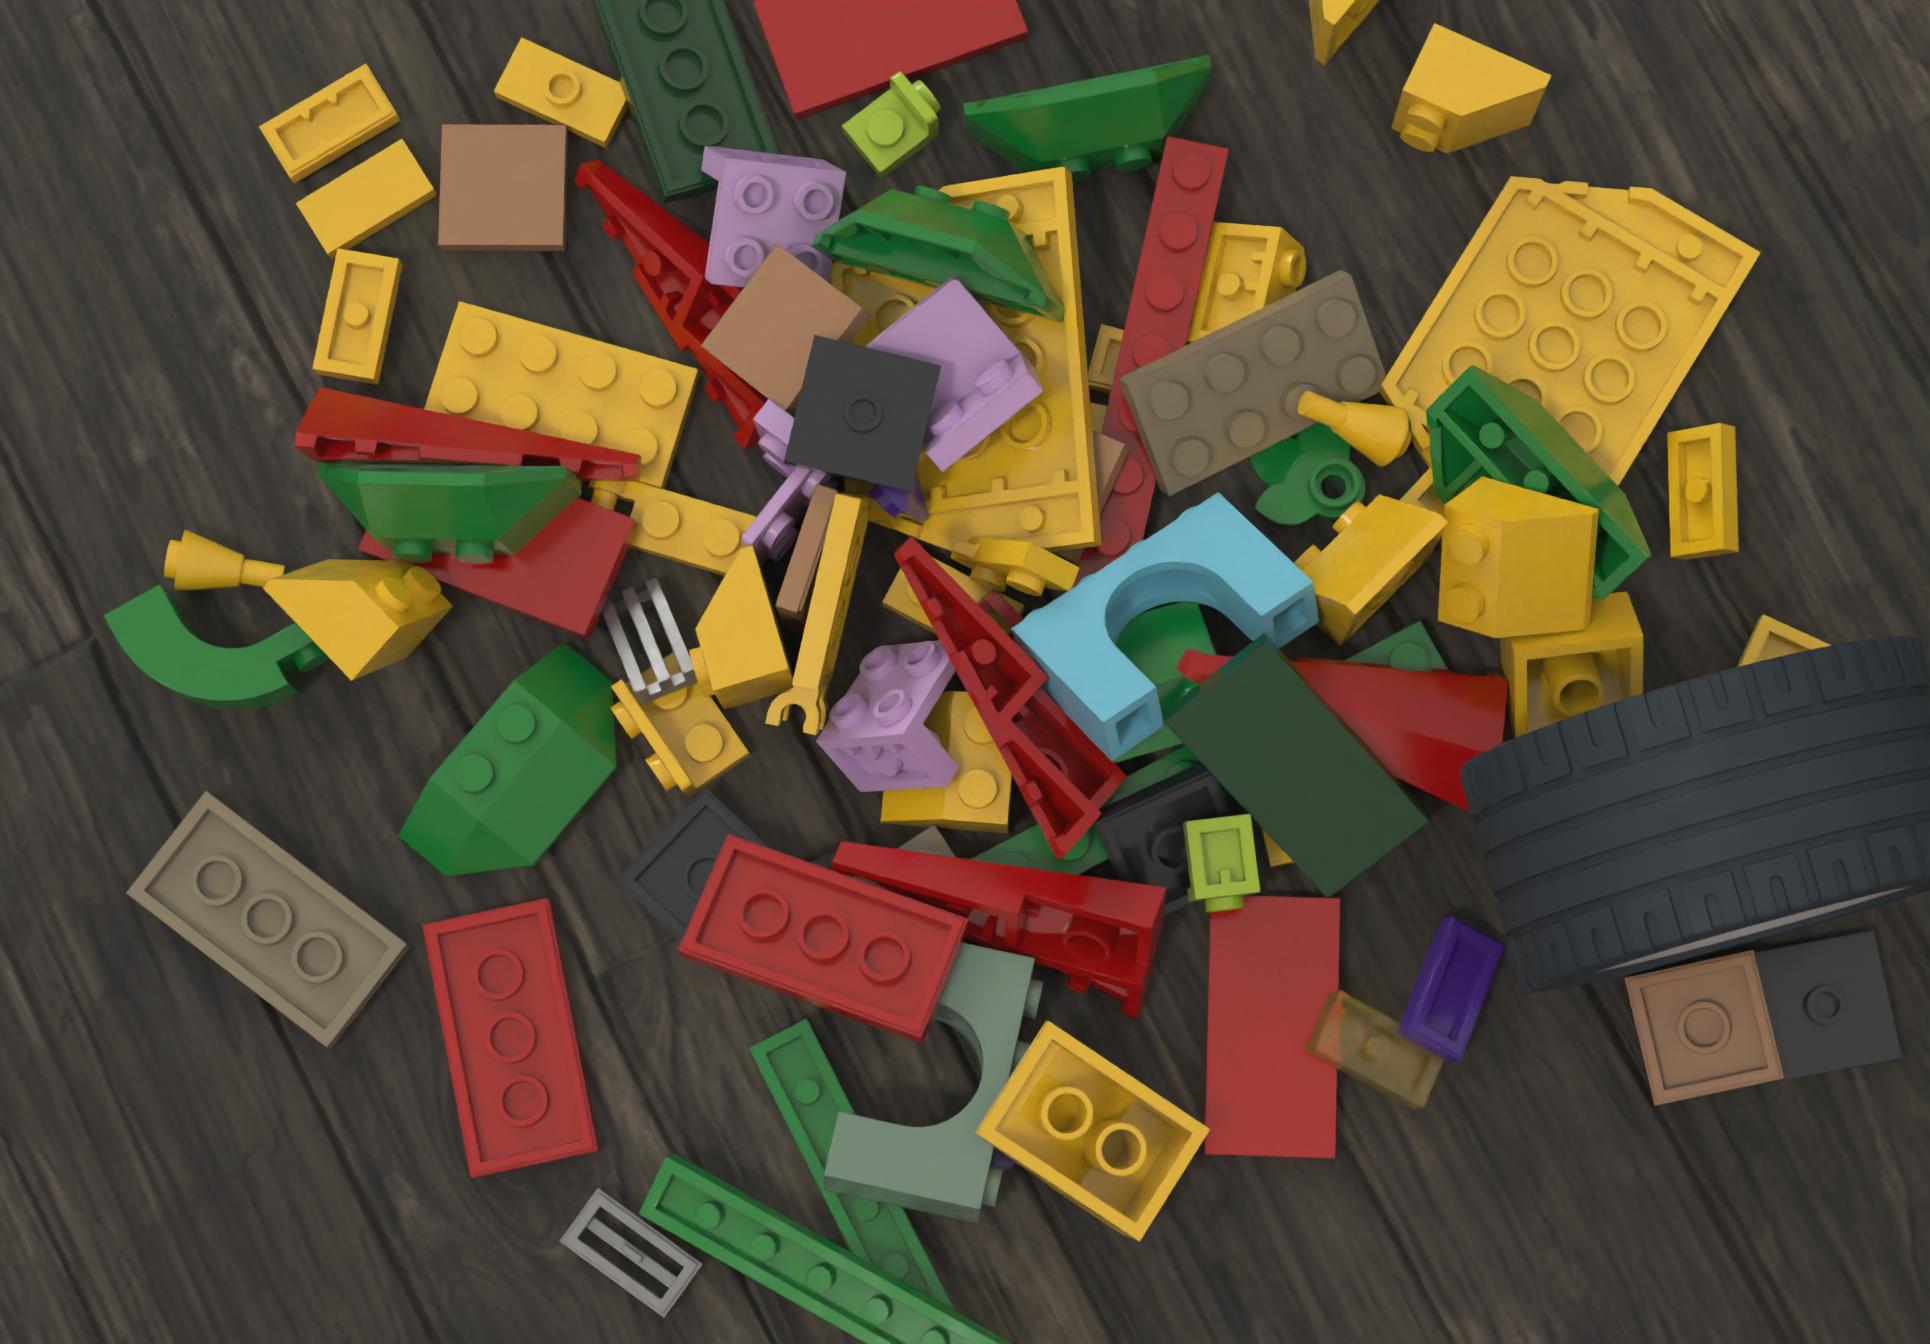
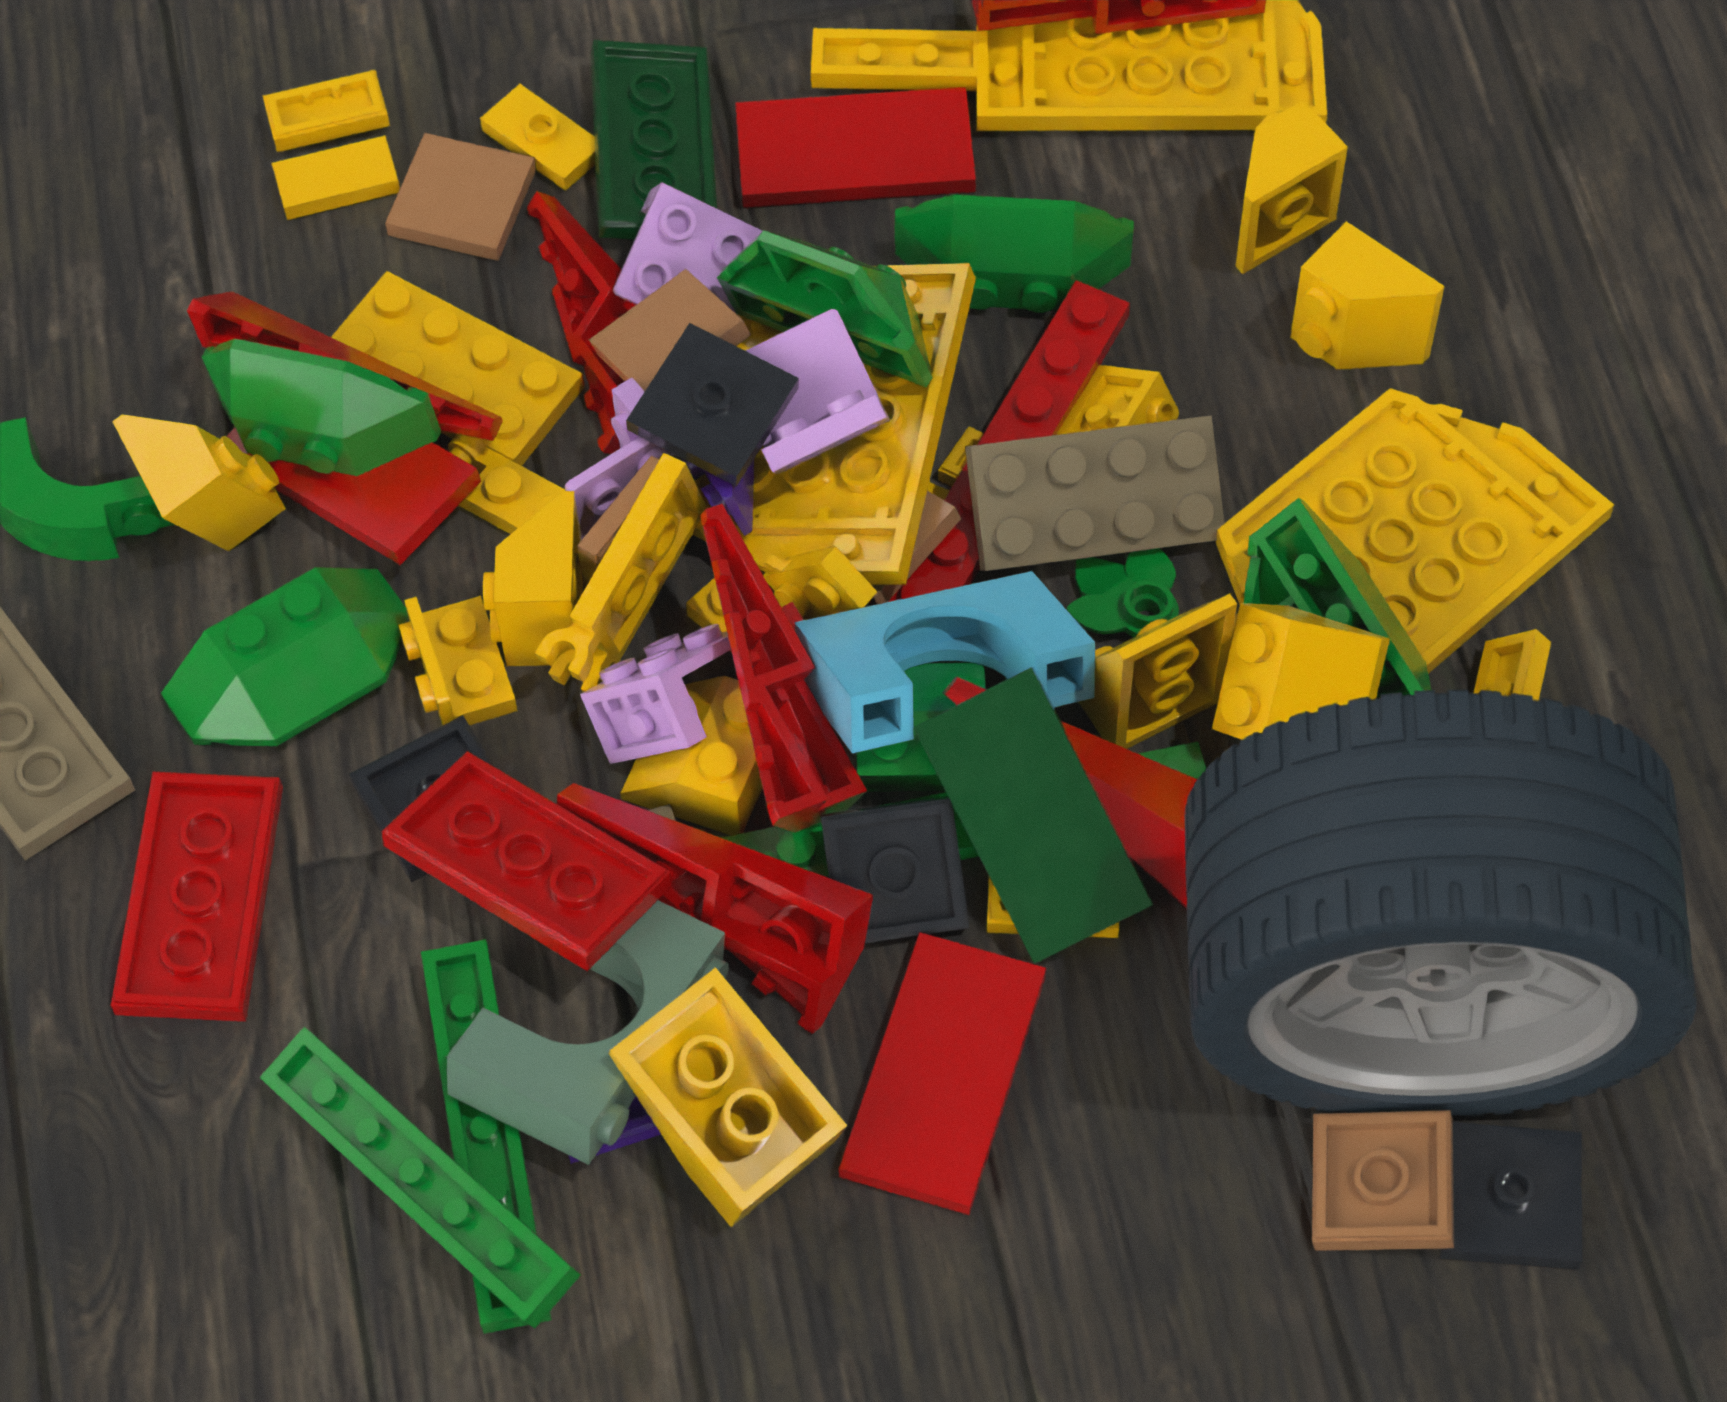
camera: 10 degrees right, 20 degrees down
yellow cone [164,529,285,592] -> none
yellow plate [312,248,403,385] -> none
flat silver tile [559,1188,704,1318] -> none
flat silver tile [602,577,698,705] -> none
lime bracket [842,71,941,179] -> none
lime bracket [1183,814,1260,913] -> none
yellow cone [1297,391,1412,467] -> none
clear yellow plate [1305,990,1444,1109] -> none
dark purple tile [1396,916,1505,1063] -> none

